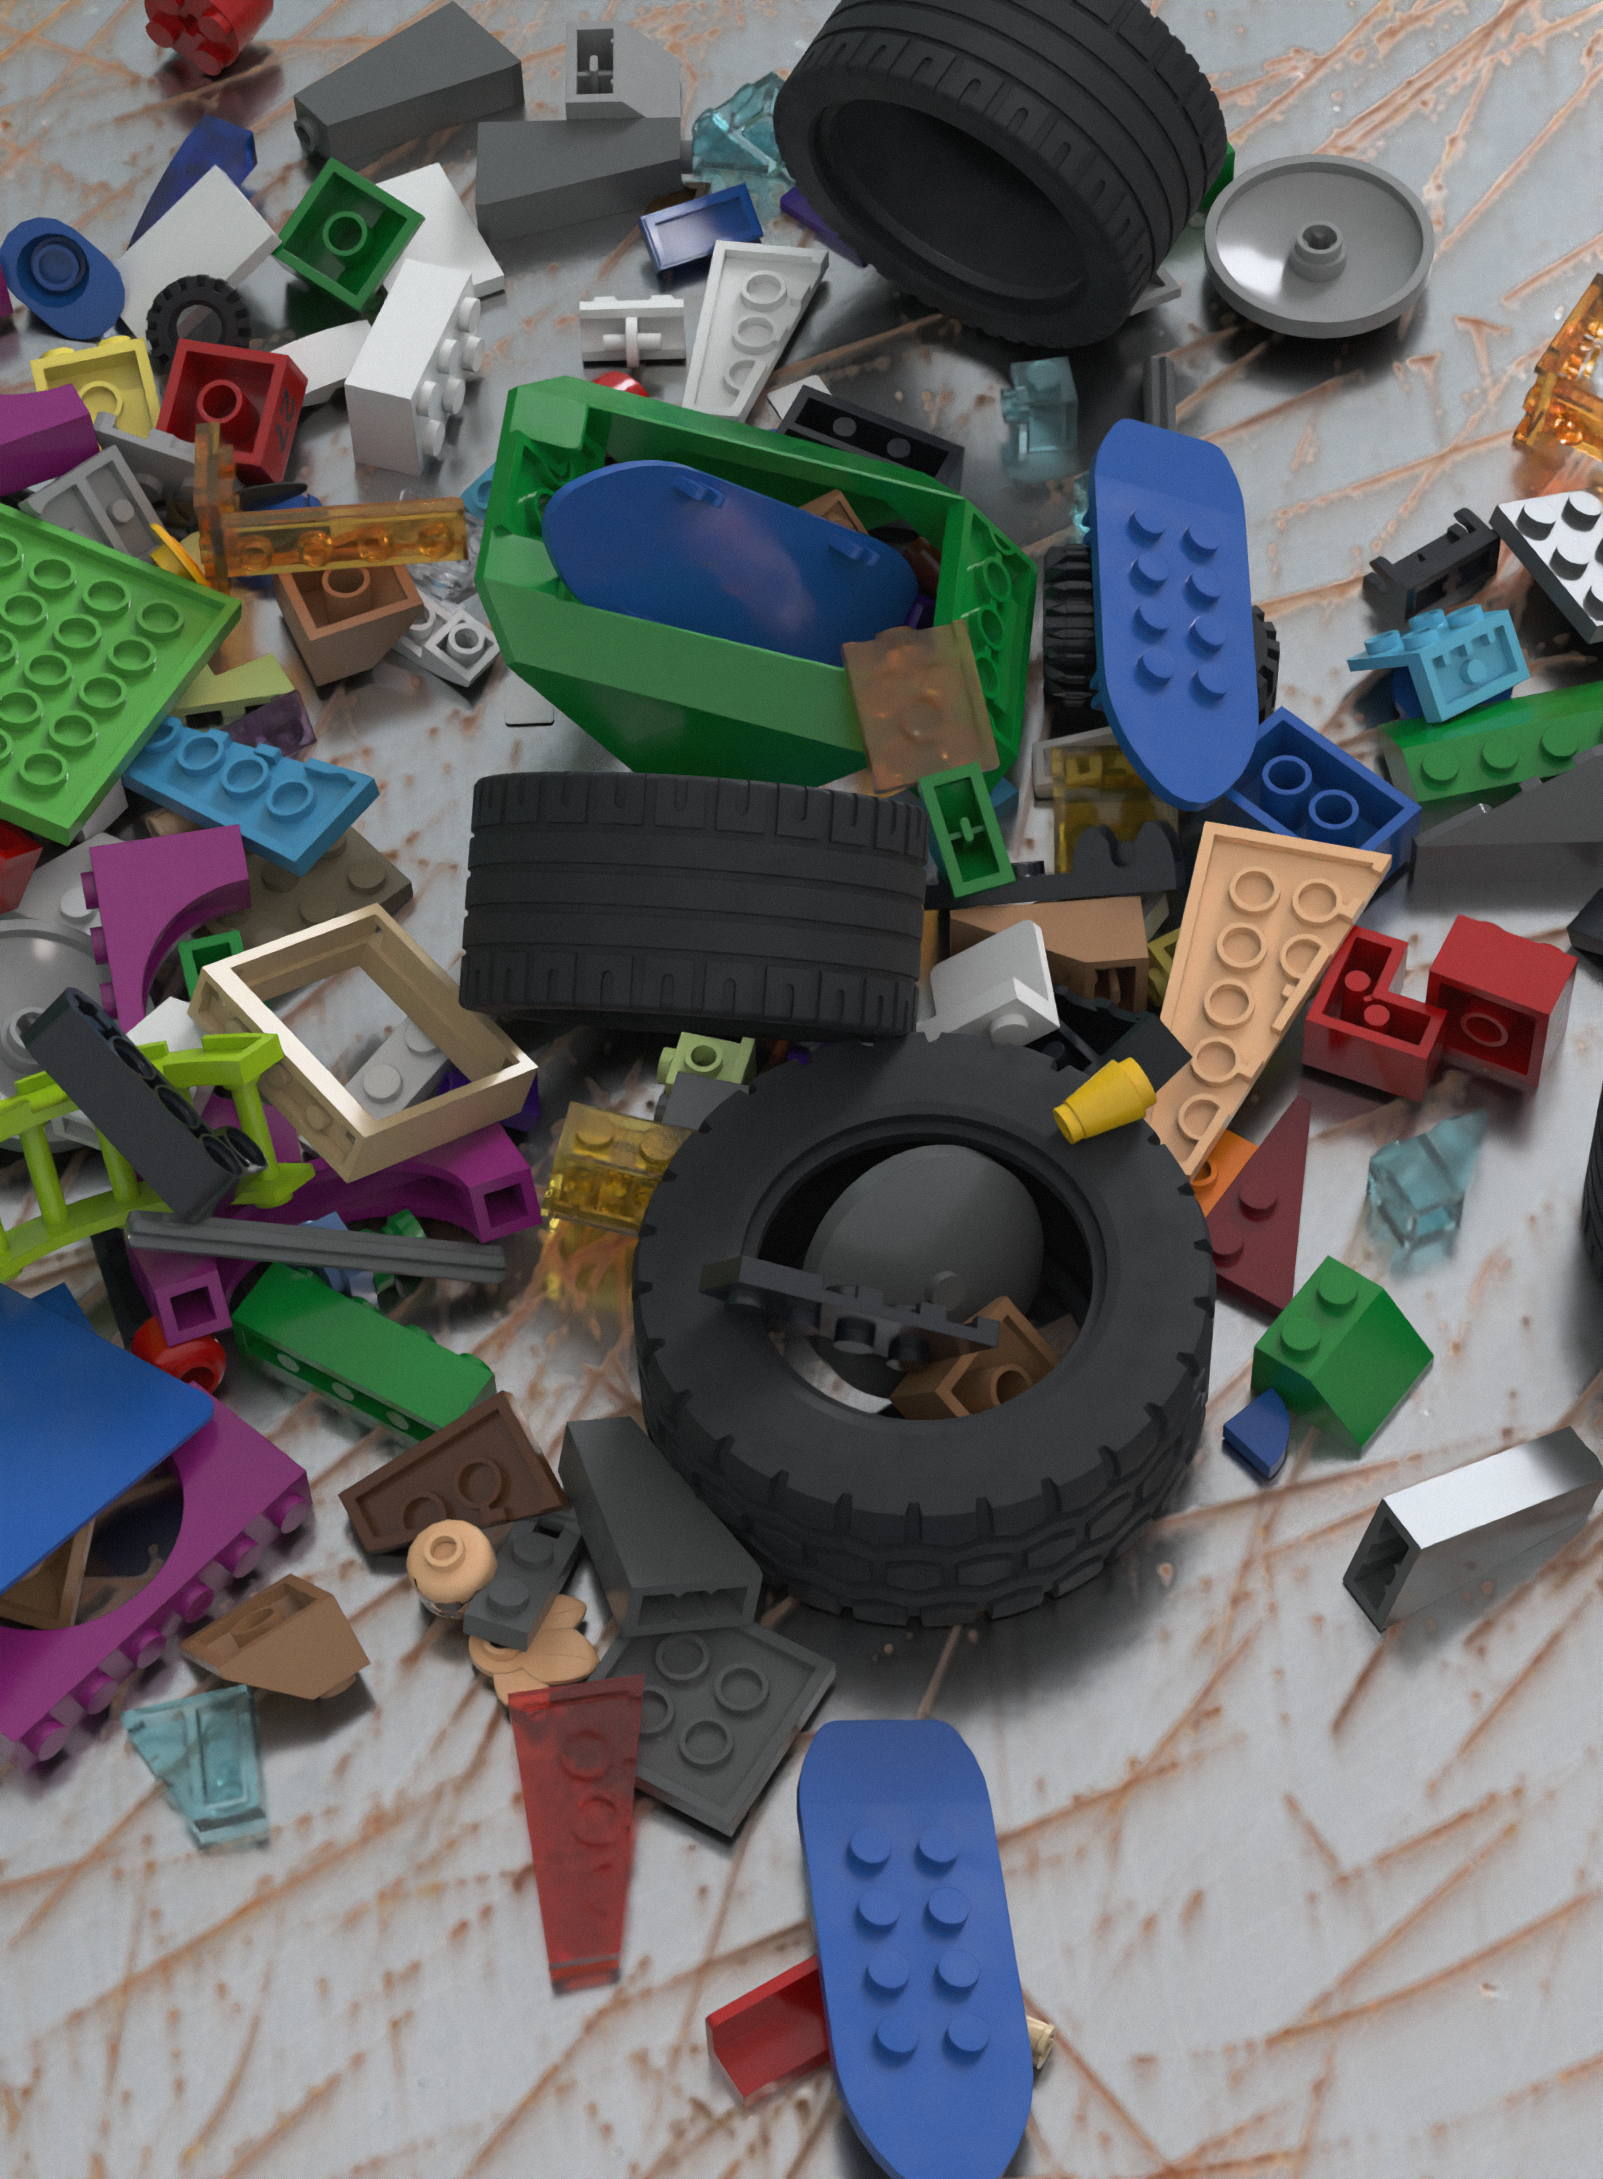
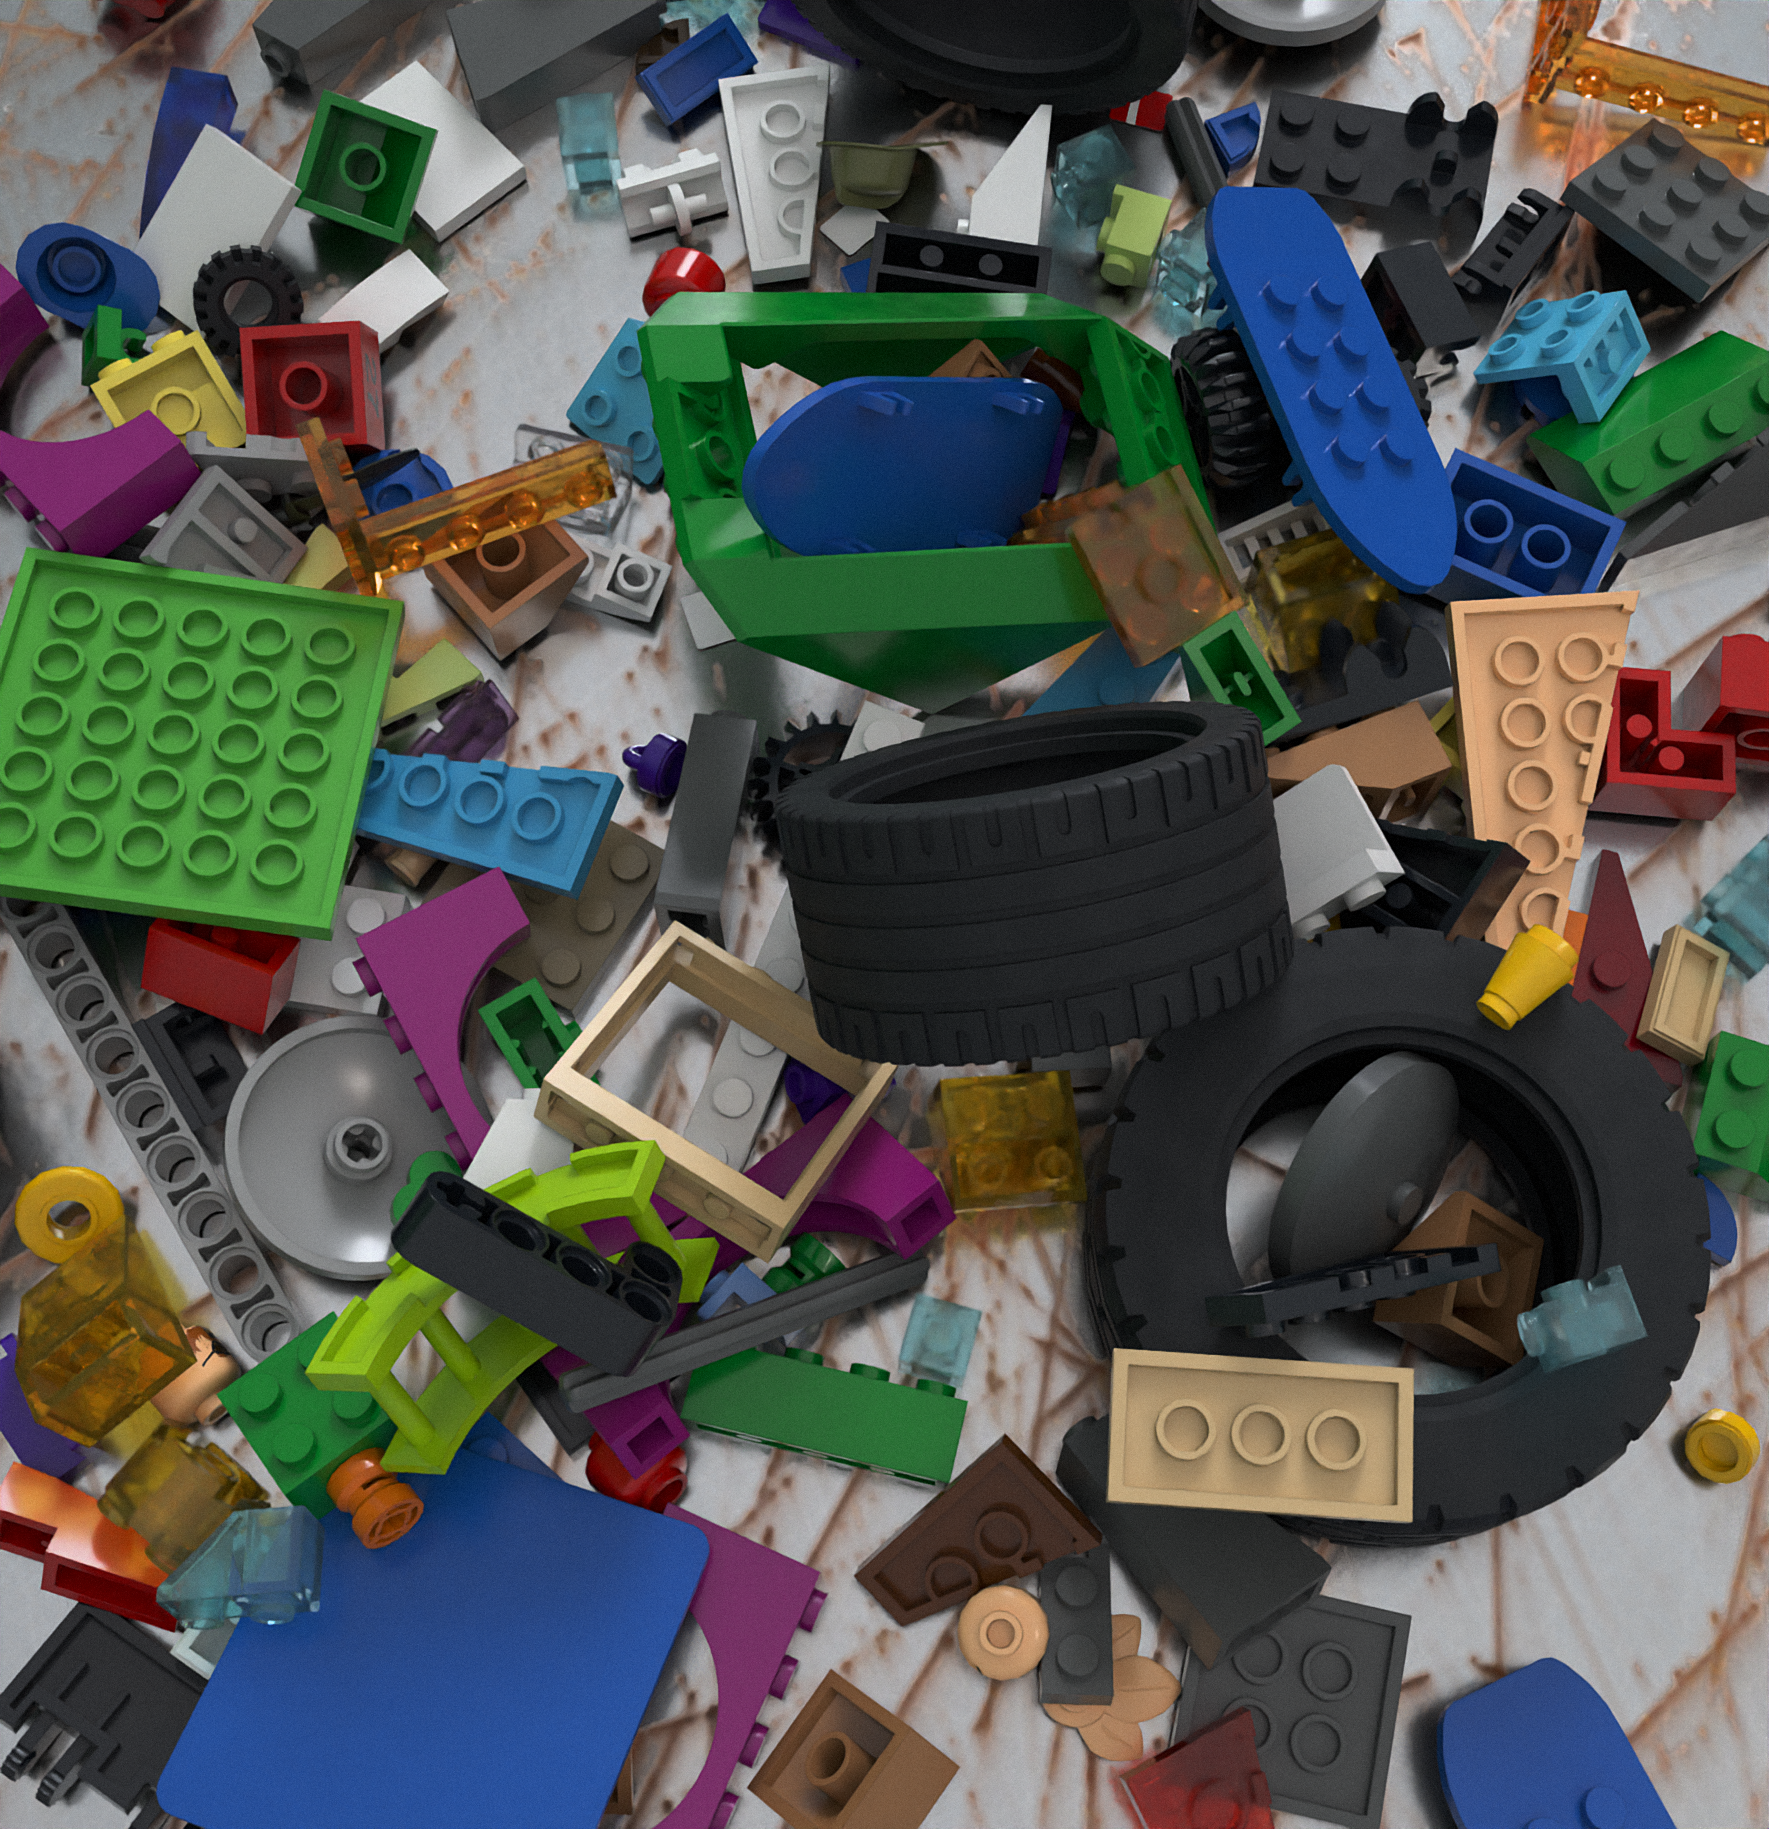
camera: 20 degrees left, 15 degrees up
yellow piece [149,523,211,588] -> none
white brick [344,258,485,477] -> none
none -> green tile [81,304,146,387]
none -> clear light blue brick [555,92,622,190]
none -> dark purple tile [622,732,687,798]
none -> dark grey slope [653,710,759,951]
none -> olive piece [816,141,948,209]
none -> clear light blue brick [897,1293,983,1390]
none -> white slope [957,104,1052,245]
none -> yellowish green brick [1096,184,1172,290]
none -> tan plate [1106,1348,1414,1524]
none -> red sticker [1109,91,1173,131]
none -> blue tile [1204,102,1261,176]
none -> black hinge [1253,89,1499,238]
none -> black hinge [1360,241,1482,379]
none -> clear light blue brick [1517,1265,1648,1373]
none -> tan tile [1636,924,1730,1067]
none -> yellow tile [1684,1408,1760,1484]

